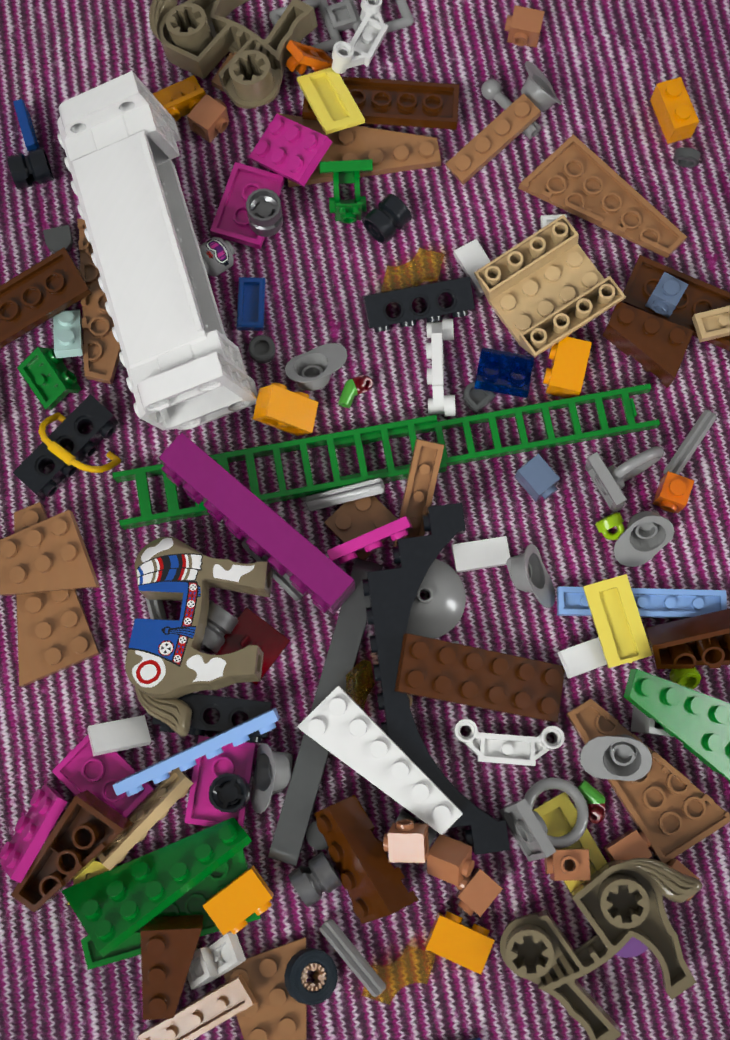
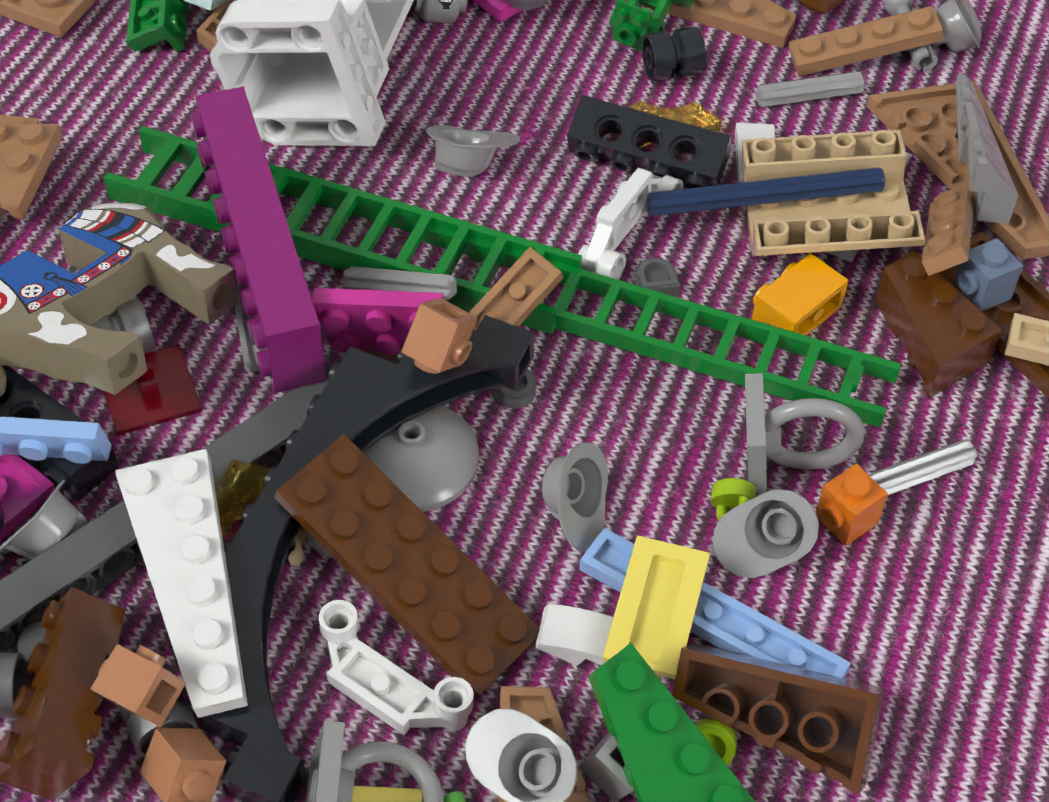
camera: 30 degrees right, 25 degrees down
black brick [13,394,118,500] -> none
yellow piece [38,412,121,473] -> none
blue tile [237,277,266,331] -> none
dark grey tile [249,335,276,364] -> none
light orange brick [253,383,319,436] -> none
arm [338,375,373,408] -> none
white tile [451,536,510,573] -> none
clear blue bracket [474,348,535,398] -> none
sand blue brick [514,453,560,502] -> none
none -> nougat brick [401,298,478,374]
none -> dark blue axle [646,167,885,216]
none -> light grey axle [756,71,865,107]
none -> medium nougat plate [921,188,974,276]
none -> light grey wedge [955,74,1019,224]

